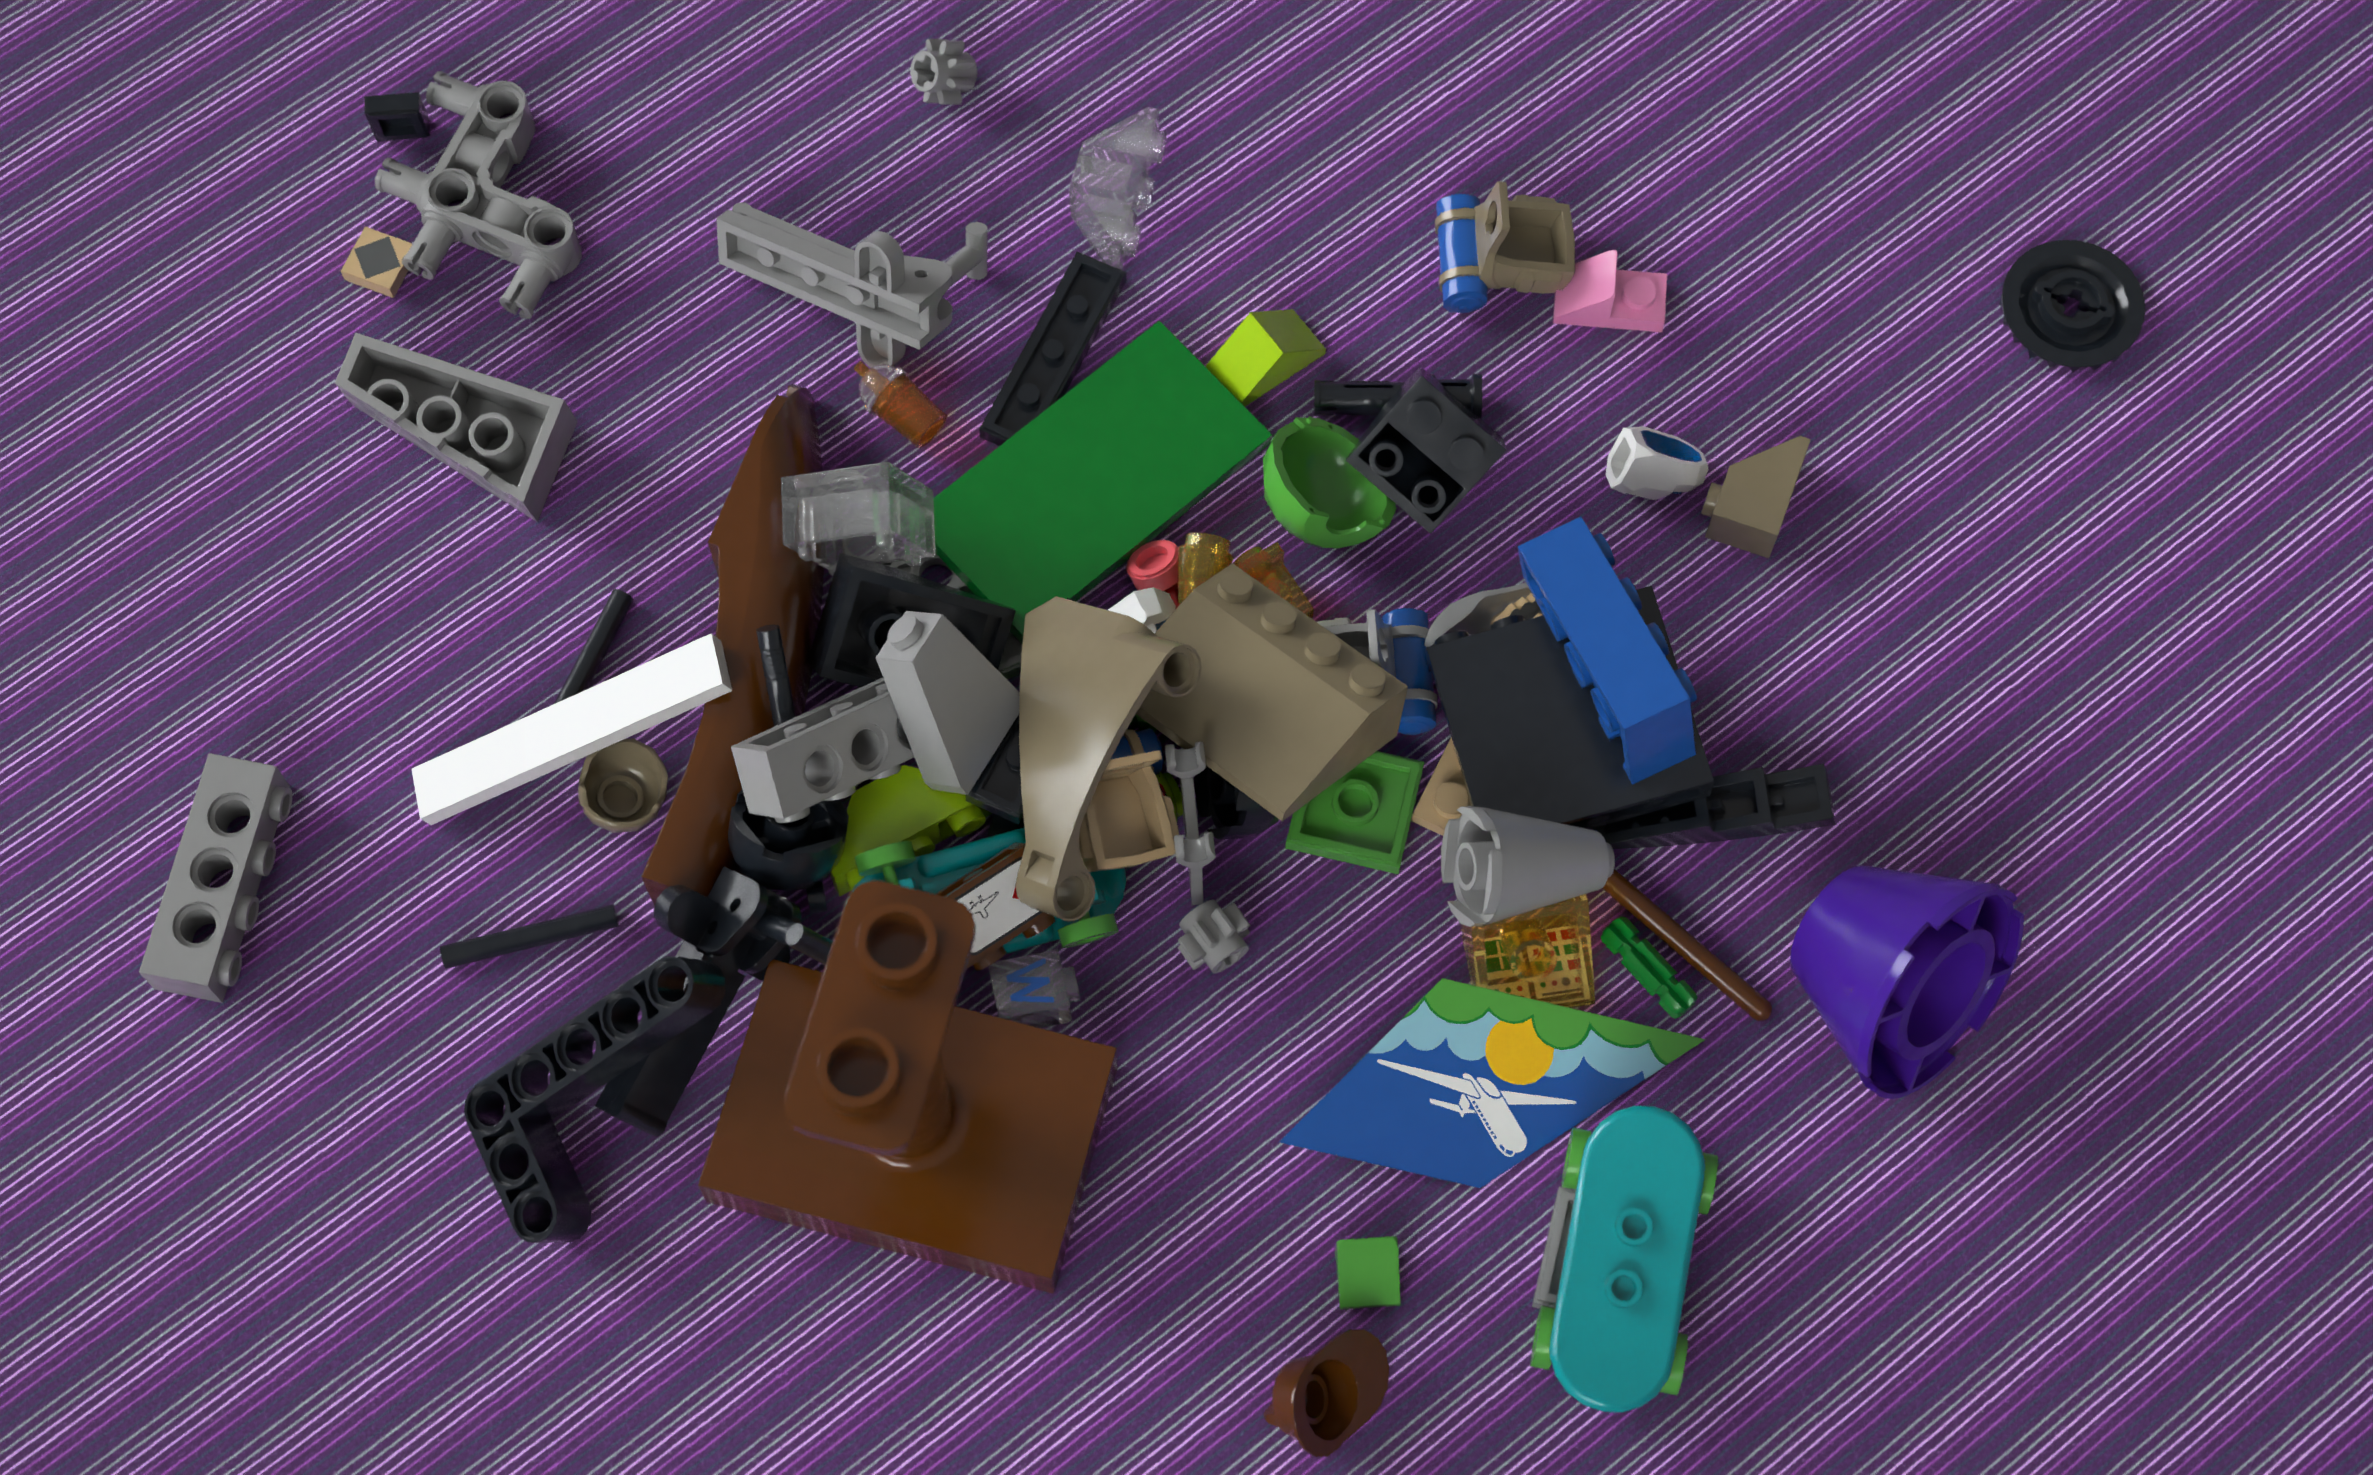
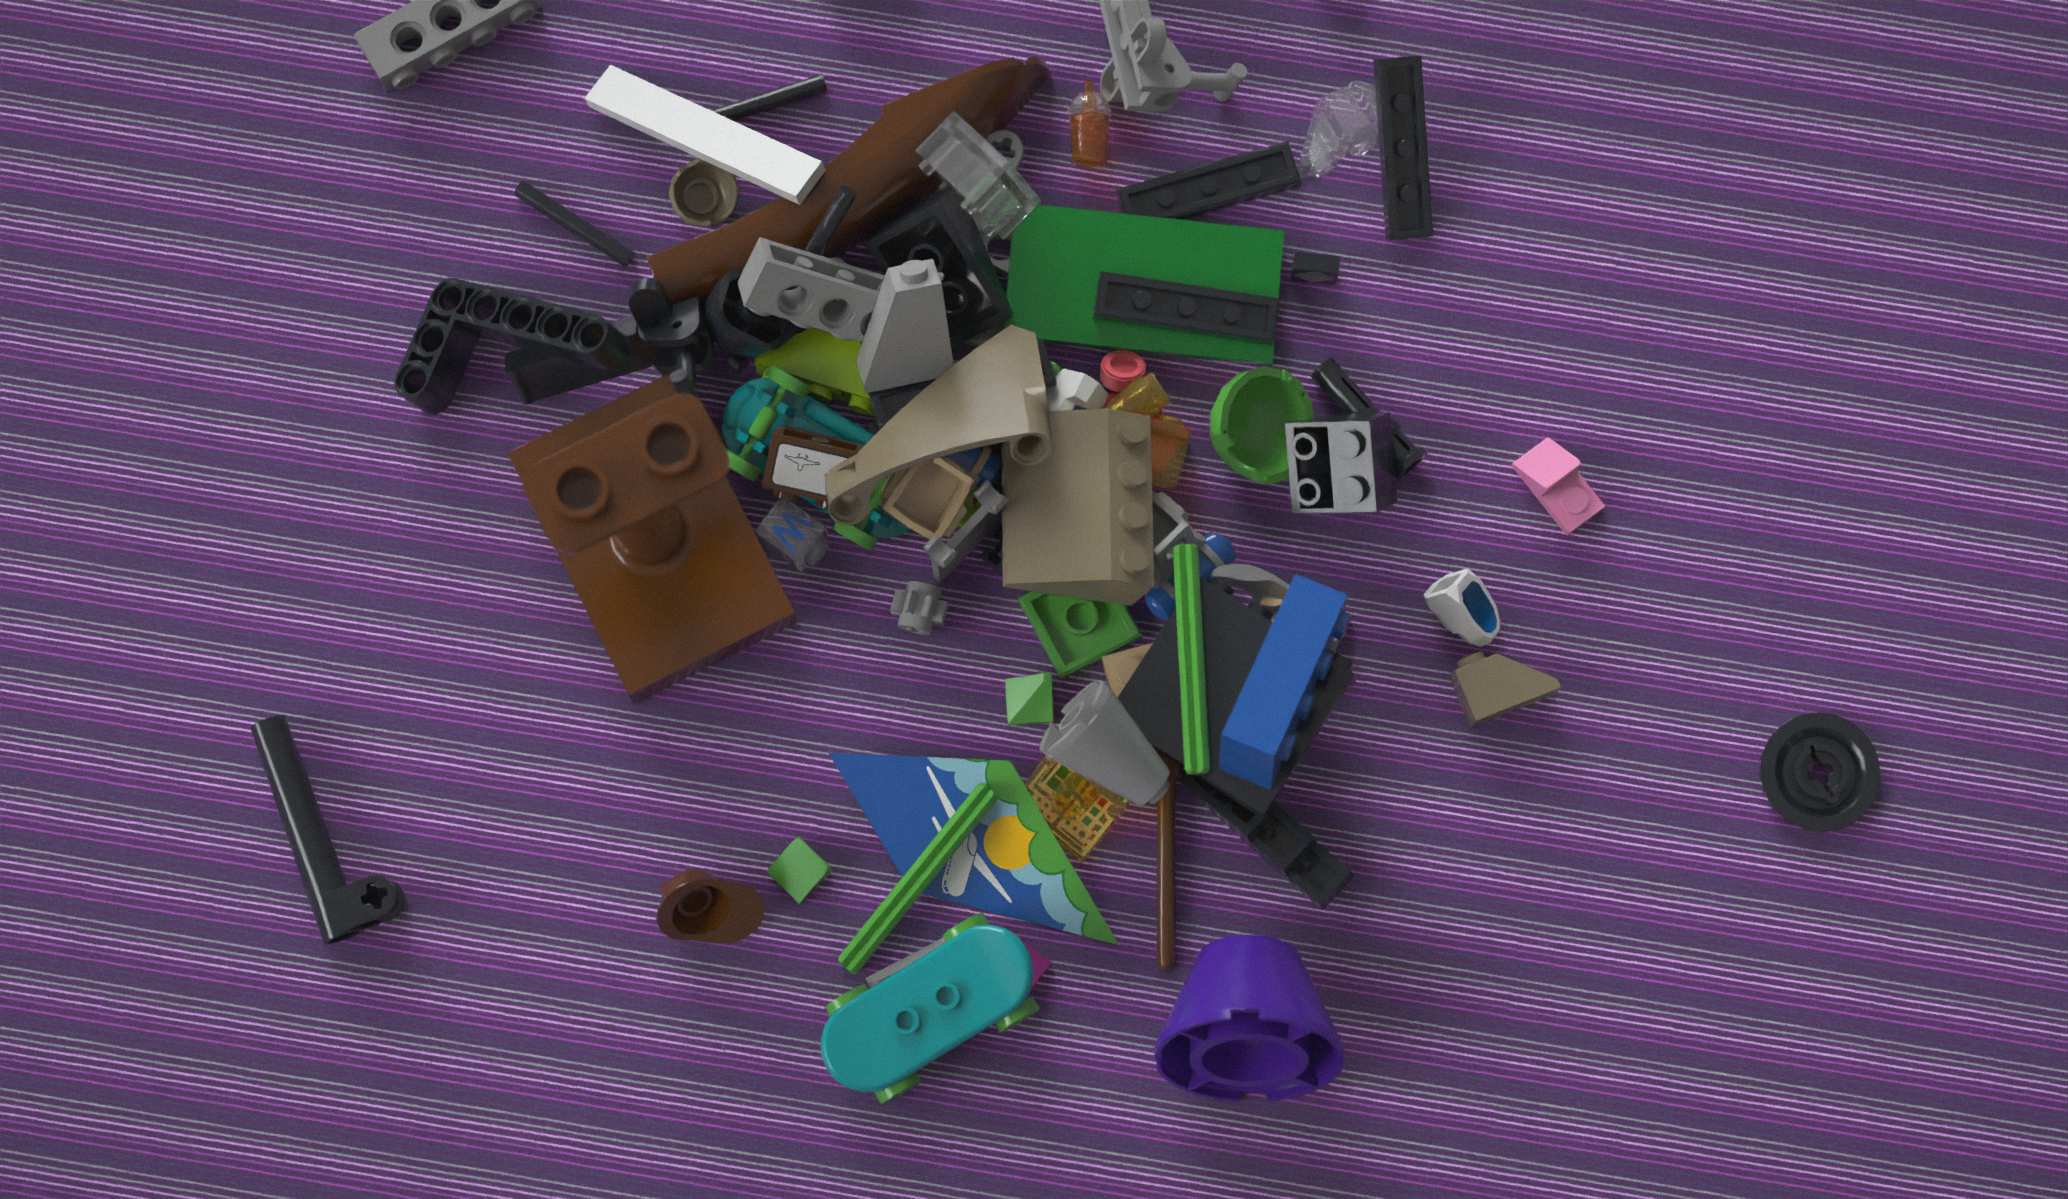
camera: 45 degrees right, 10 degrees up
lime slope [1205,309,1326,407] -> none
dark tan piece [1435,181,1575,313] -> none
green axle [1601,916,1698,1019] -> none
none -> bright green axle [838,783,998,974]
none -> bright green slope [1005,673,1054,725]
none -> black tile [1093,271,1280,346]
none -> bright green axle [1173,544,1211,775]
none -> black tile [1290,252,1340,285]
none -> black tile [1373,55,1433,241]

